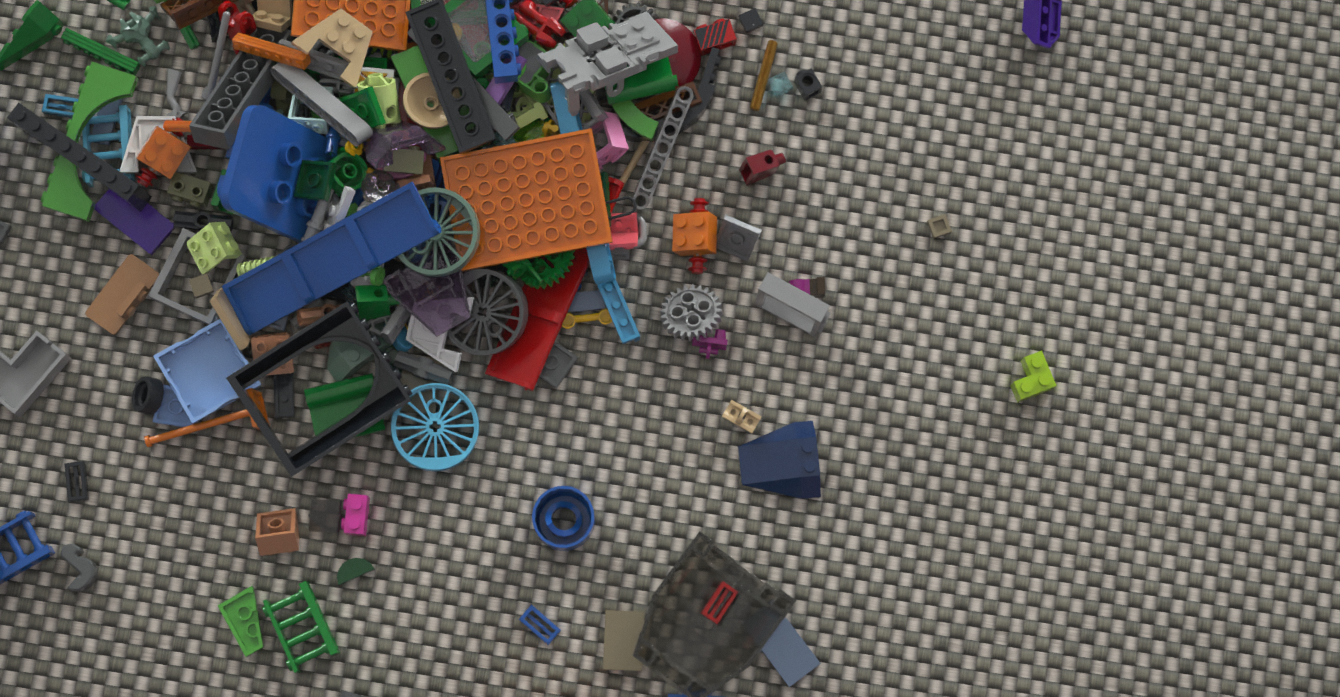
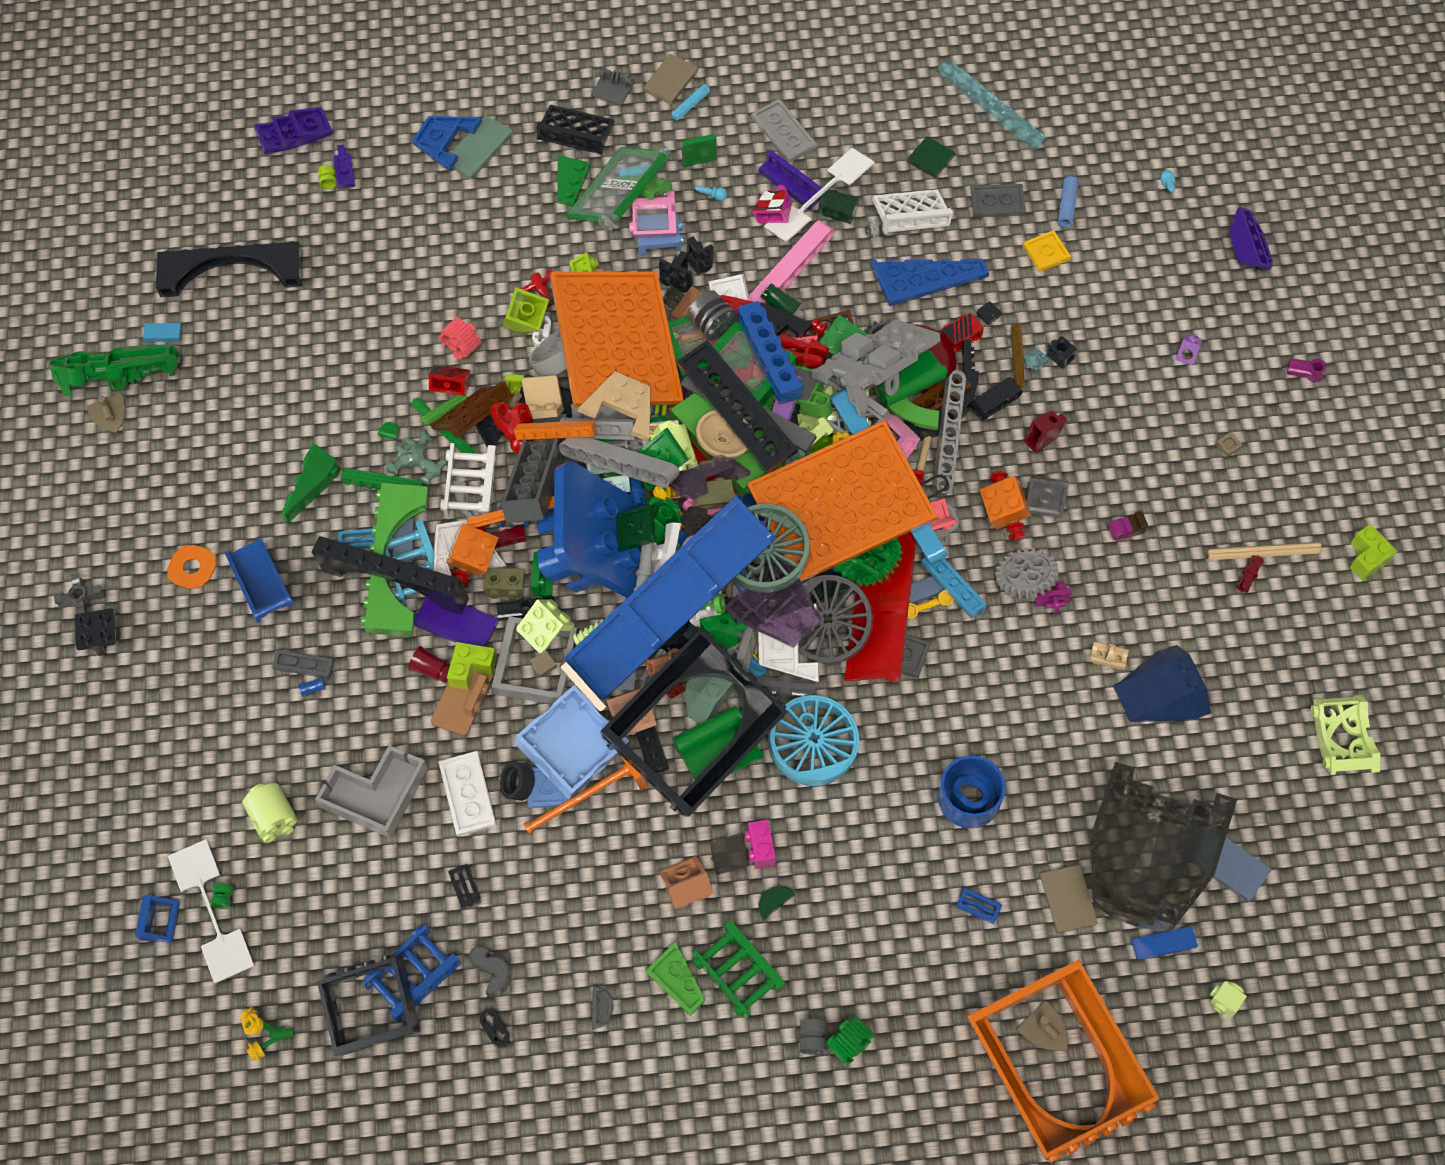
camera: 10 degrees left, 15 degrees down
light grey piece [201,11,230,100] -> none
red tile [700,581,738,624] -> none
light grey window [754,272,831,337] -> none
none -> dark red plant [408,646,450,683]
none -> white tile [438,751,496,837]
none -> white fence [440,443,496,518]
none -> lime brick [447,642,497,690]
none -> black beam [480,1010,510,1048]
none -> dark grey tile [592,986,614,1030]
none -> black beam [970,377,1023,420]
none -> medium lavender bracket [1176,334,1203,365]
none -> tan axle [1208,542,1322,560]
none -> dark red pin [1237,555,1264,593]
none -> magenta piece [1287,358,1326,382]
none -> yellowish green fence [1311,695,1380,775]

